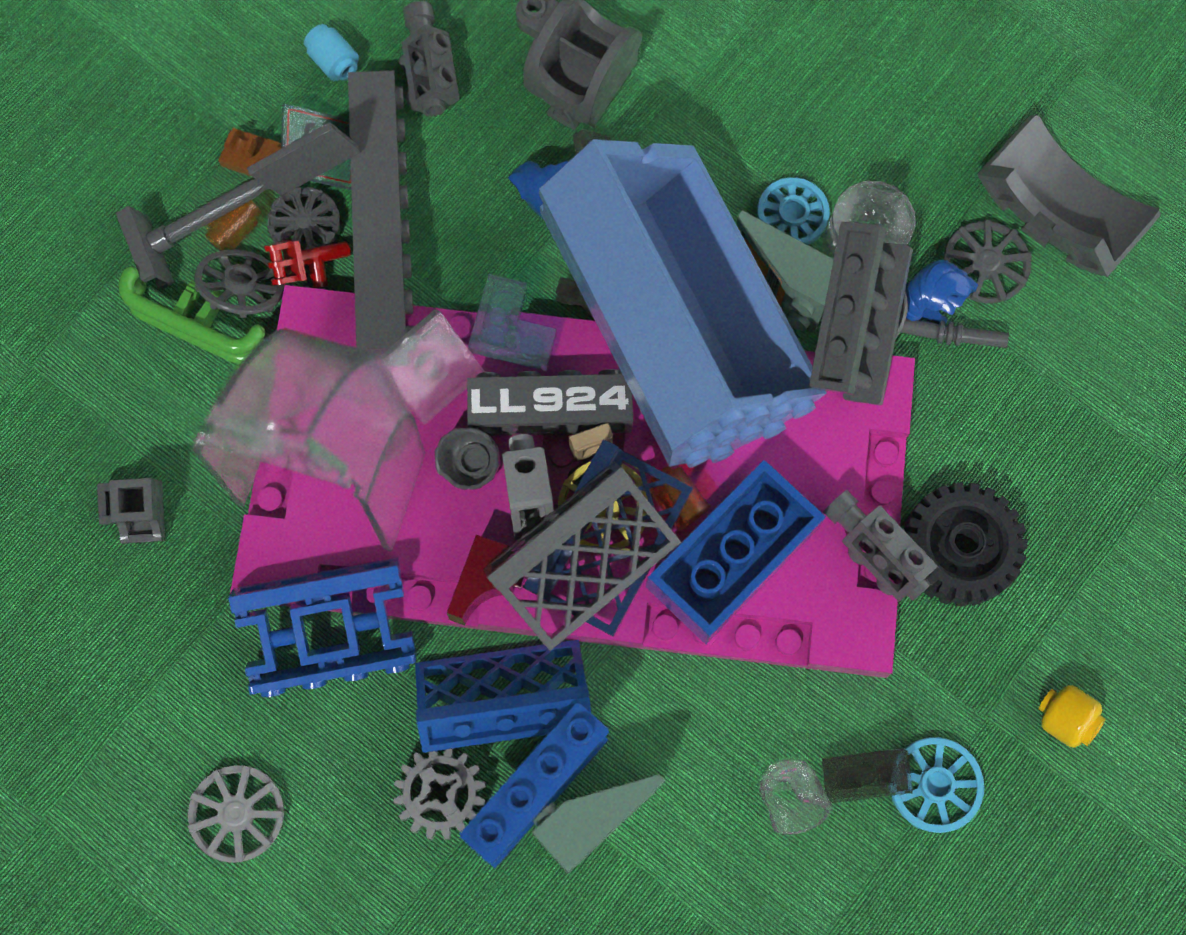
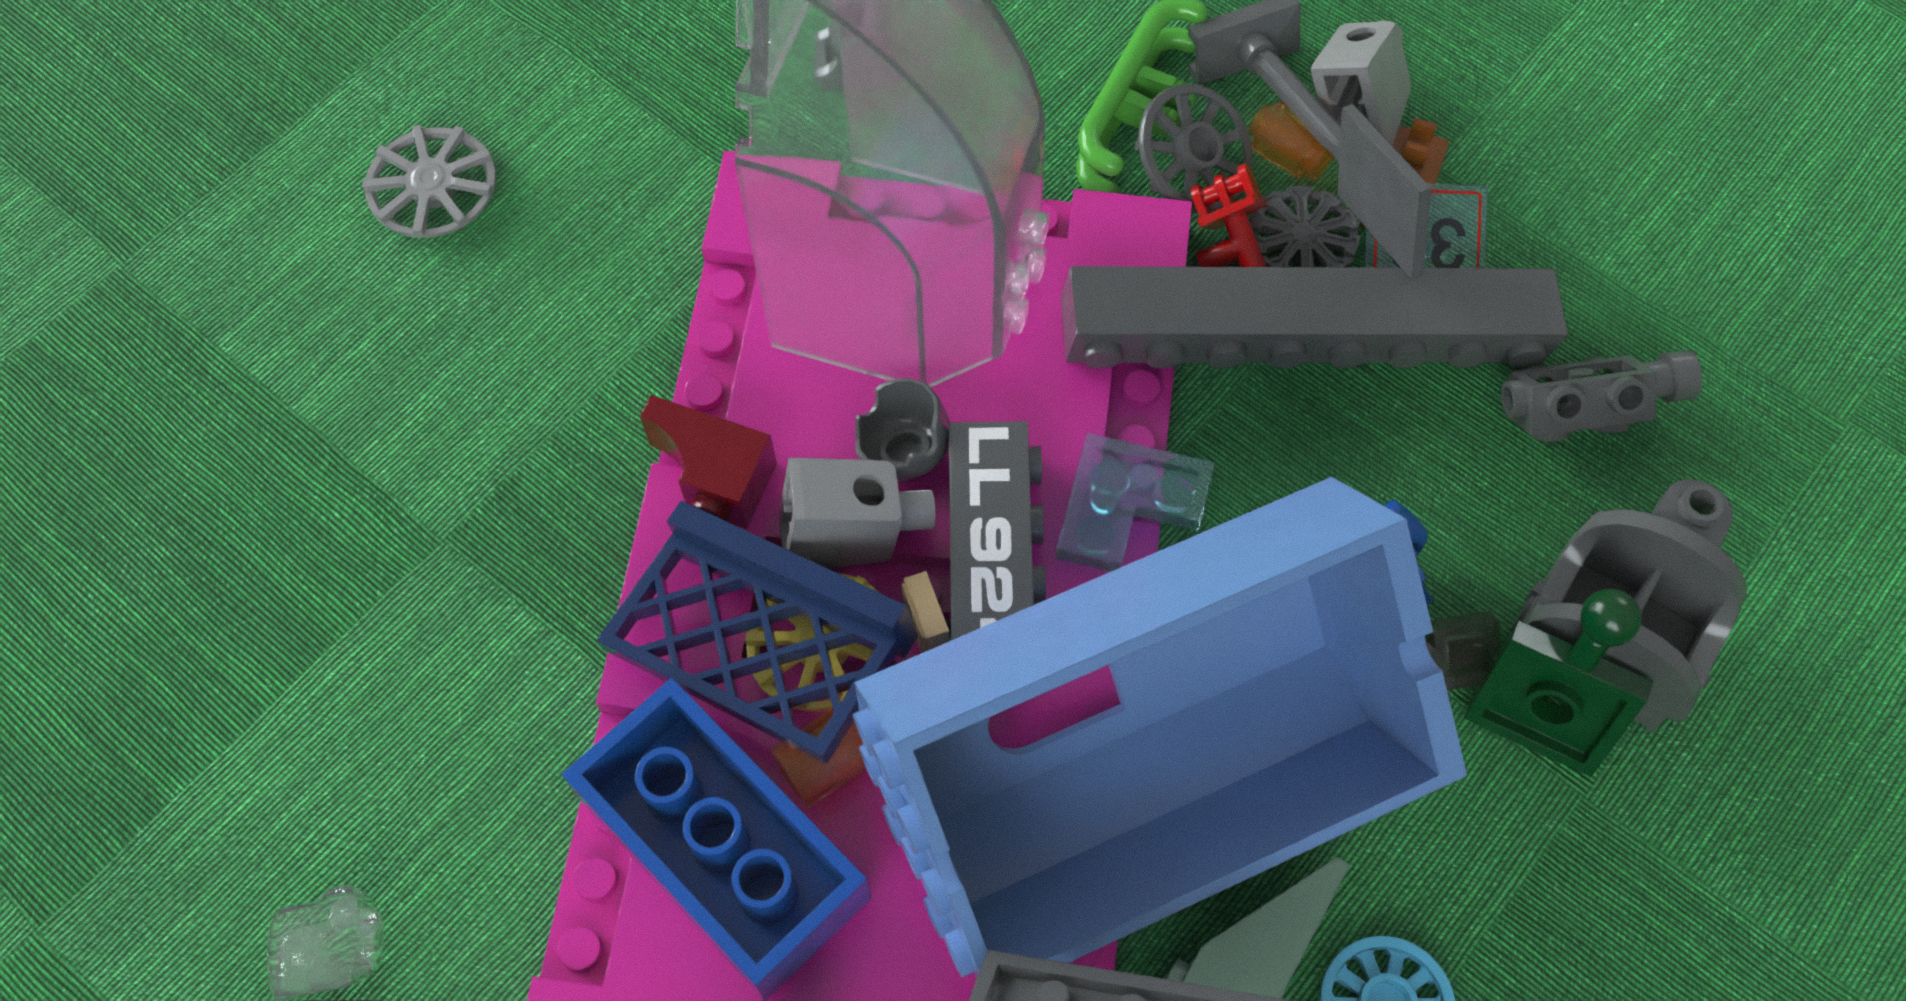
camera: 95 degrees right, 10 degrees down
blue fence [228,558,417,697] -> none
medium azure brick [304,24,359,81] -> none
clear plate [373,309,485,424] -> none
light grey gear [393,748,486,840] -> none
blue fence [415,640,591,753] -> none
blue fence [460,703,609,869] -> none
dark grey fence [483,461,682,651] -> none
sand green slope [532,774,665,874] -> none
none -> light grey torso [1310,20,1411,158]
none -> dark green plate [1464,589,1653,777]

